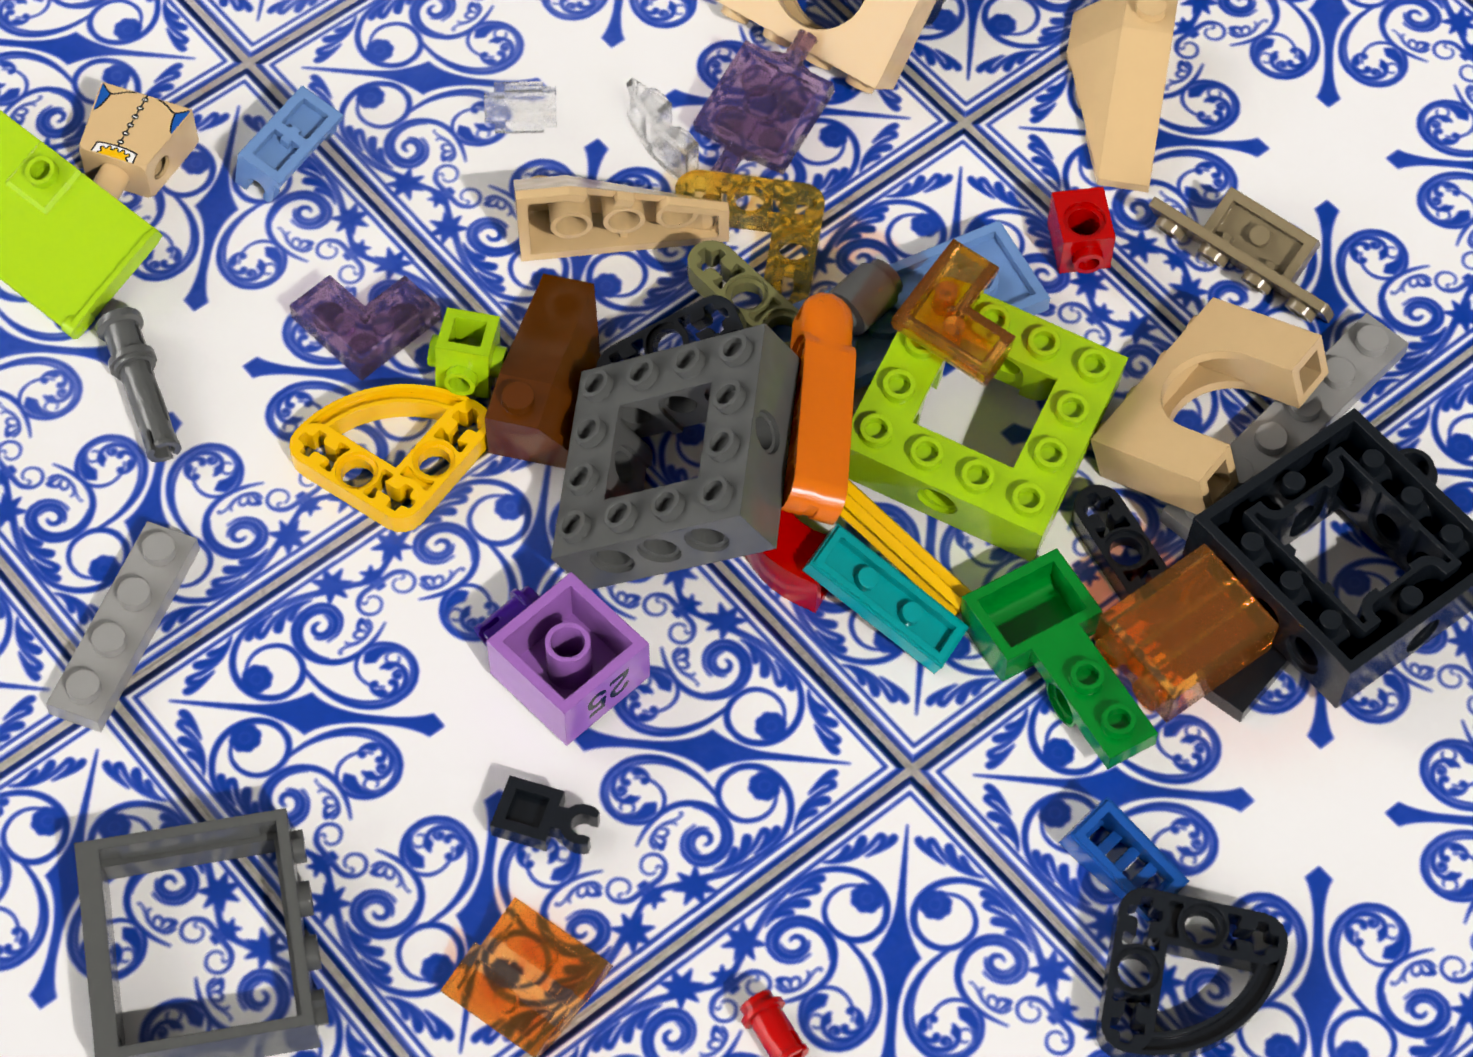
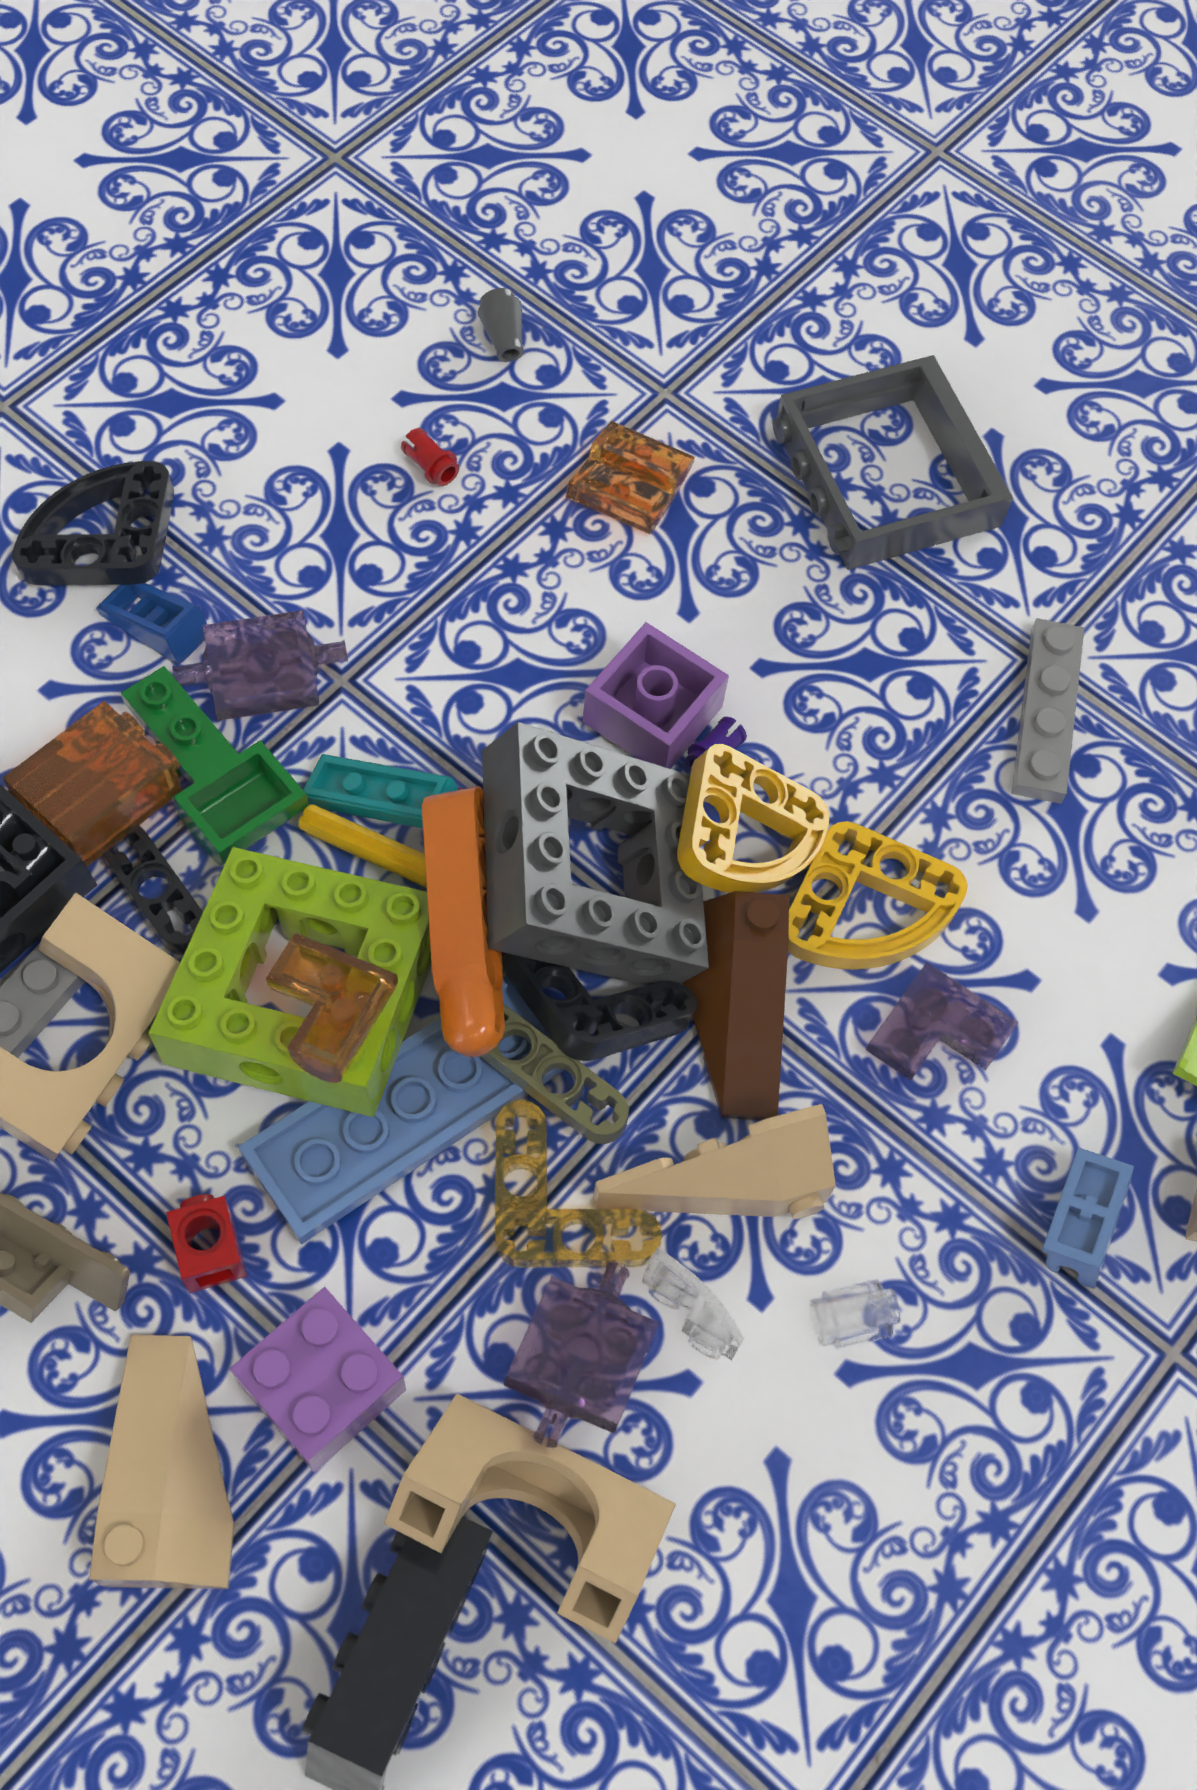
camera: 165 degrees right, 5 degrees up
dark grey pin [95,307,182,462] -> none
lime brick [427,307,508,398] -> none
black plate [490,775,600,854] -> none
dark grey brick [829,259,903,336] -> none
none -> clear purple plate [172,610,348,721]
none -> medium lavender brick [229,1287,406,1473]
none -> yellow beam [677,744,829,893]

